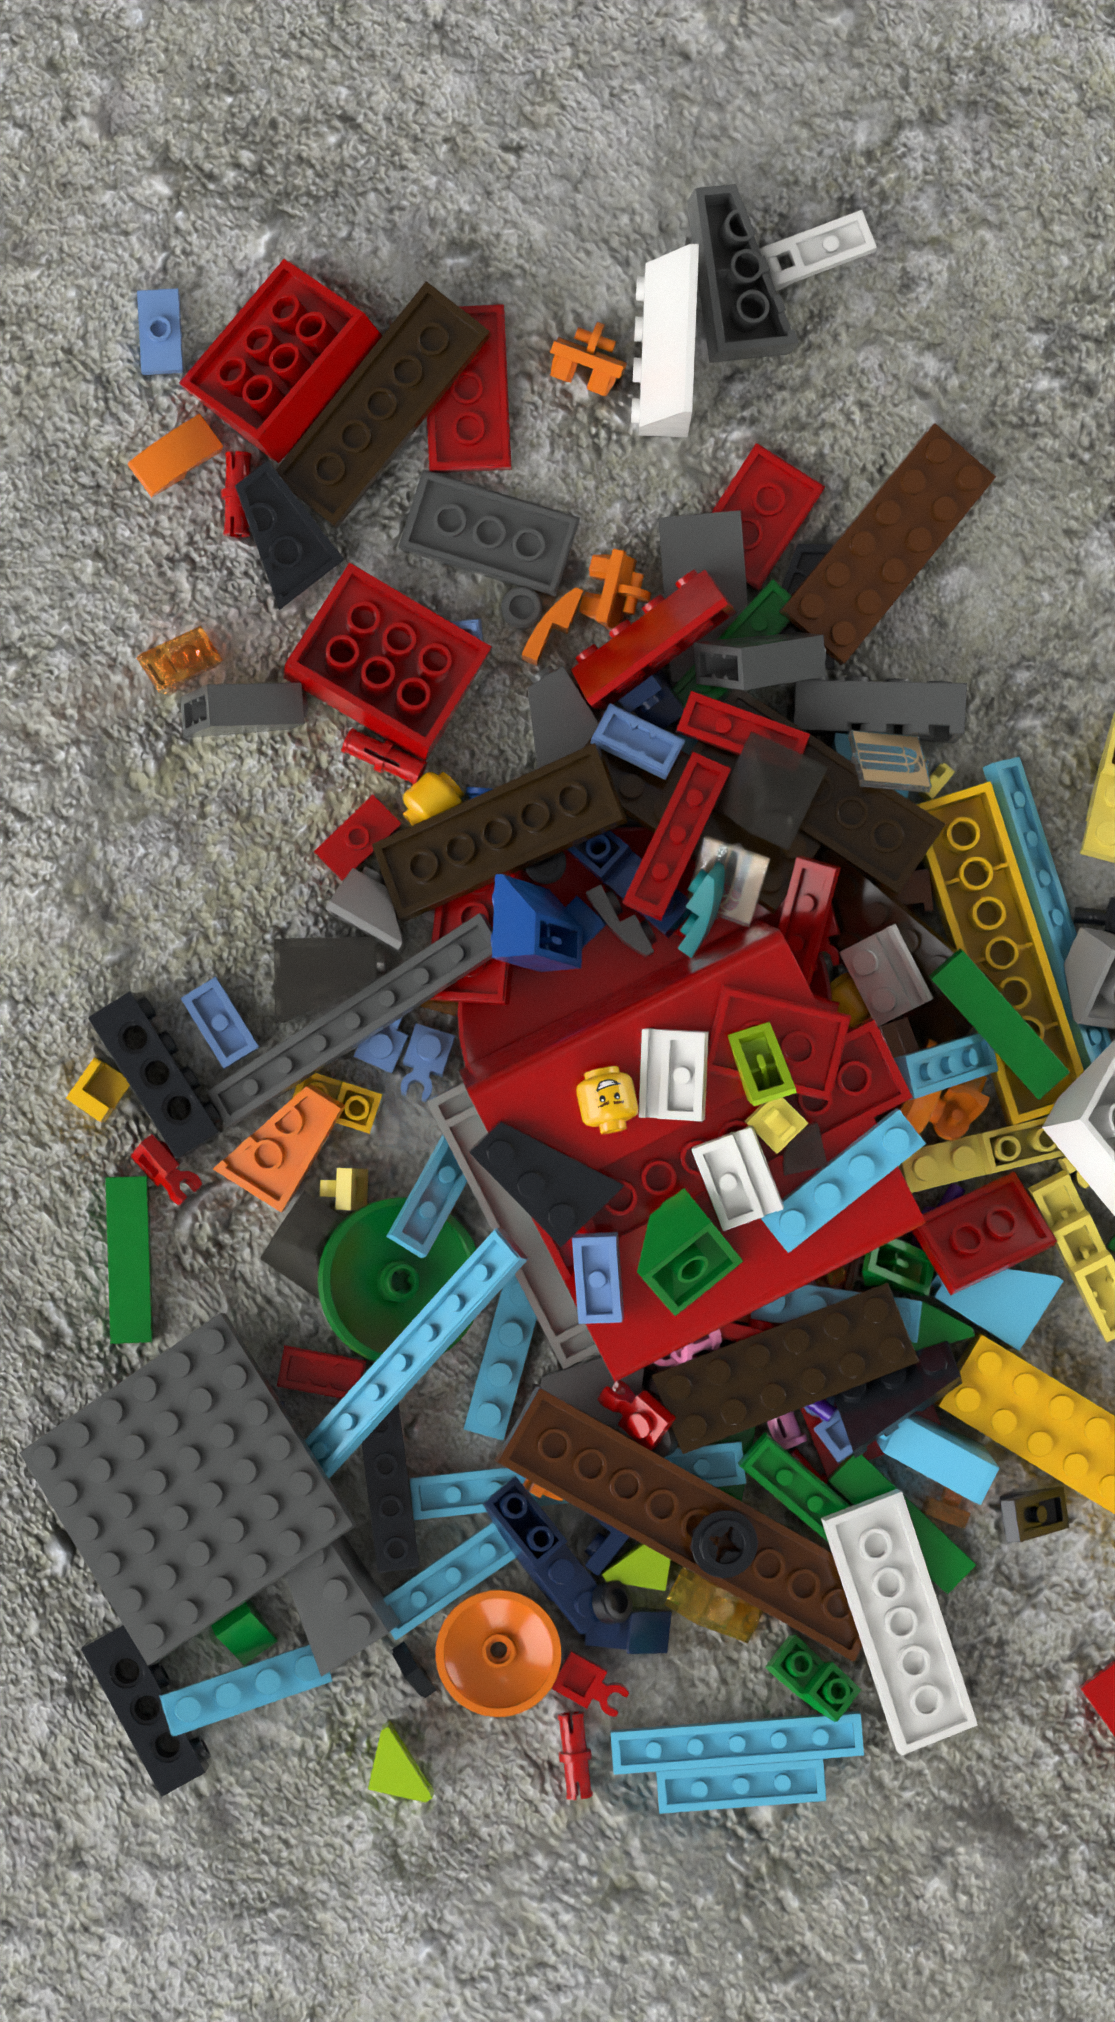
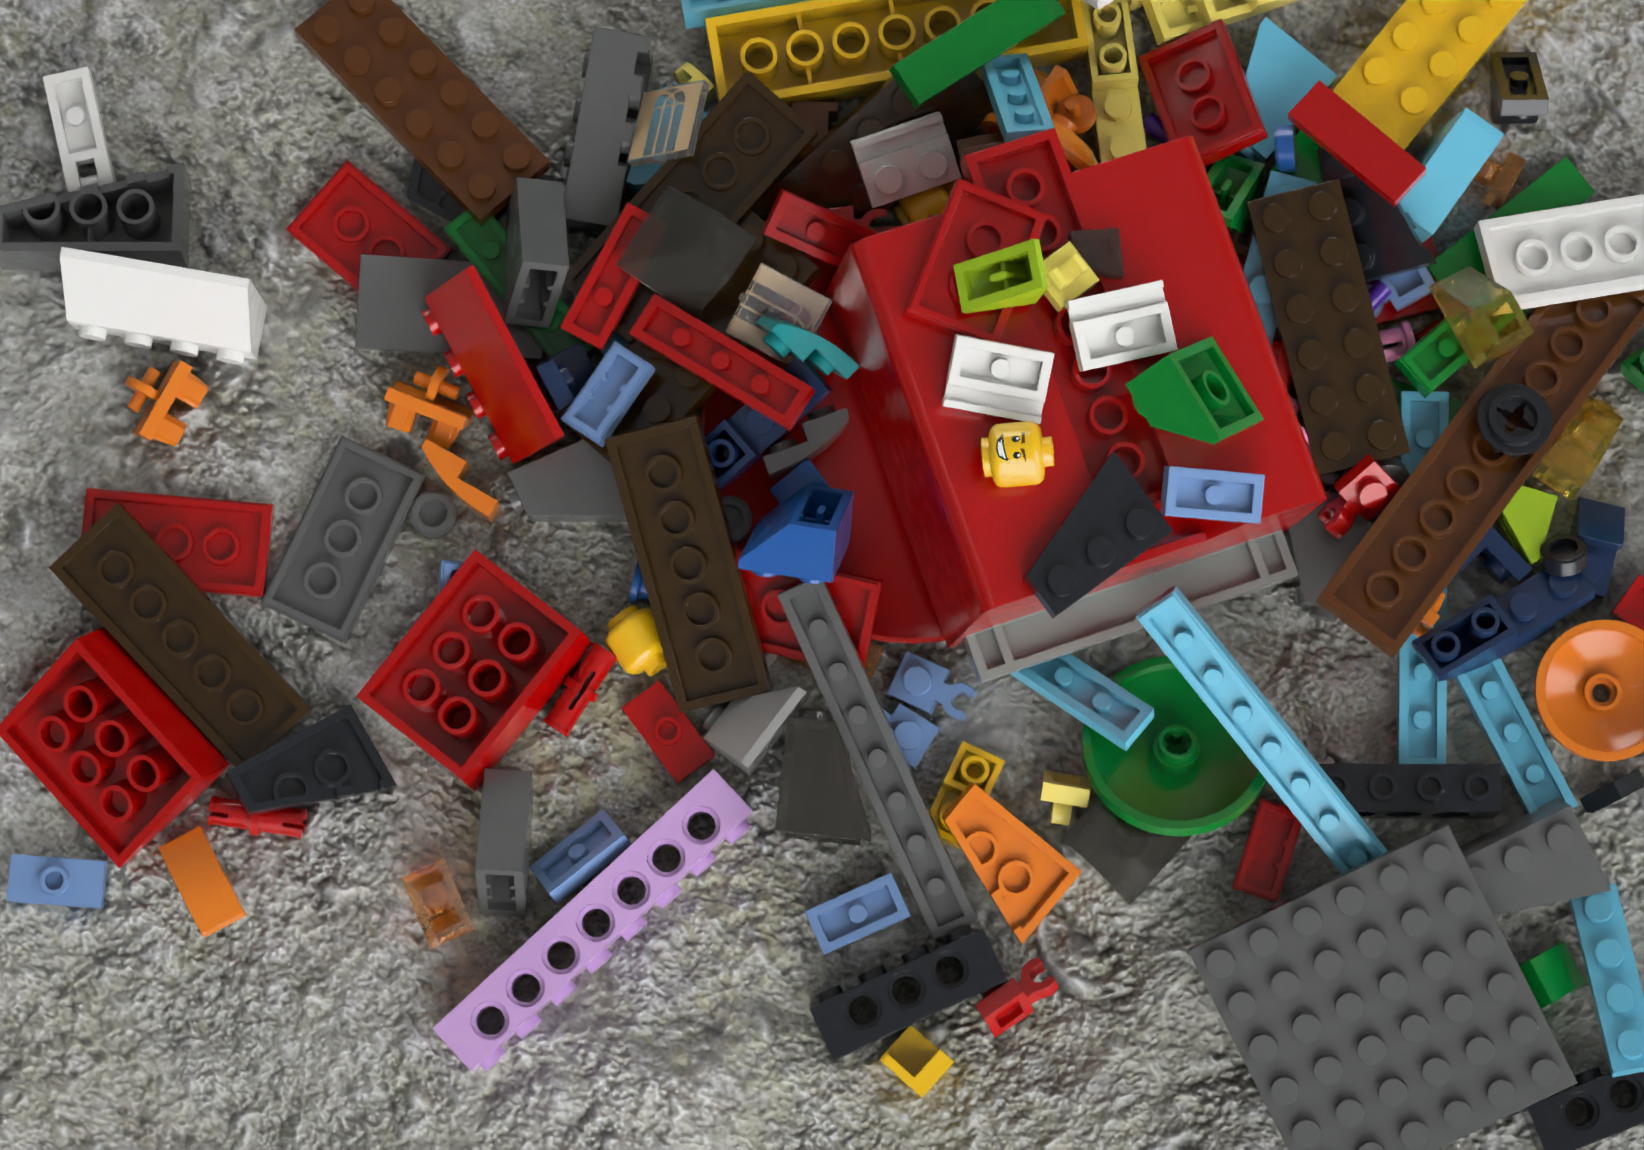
camera: 80 degrees left, 5 degrees down
green tile [105,1176,153,1344] -> none
medium azure plate [463,1275,537,1440] -> none
medium azure plate [761,1108,926,1253] -> none
none -> lavender brick [432,769,753,1072]
none -> medium blue plate [529,809,631,904]
none -> blue tile [1274,124,1298,172]
none -> red tile [1288,80,1427,207]
none -> clear yellow slope [1429,266,1534,369]

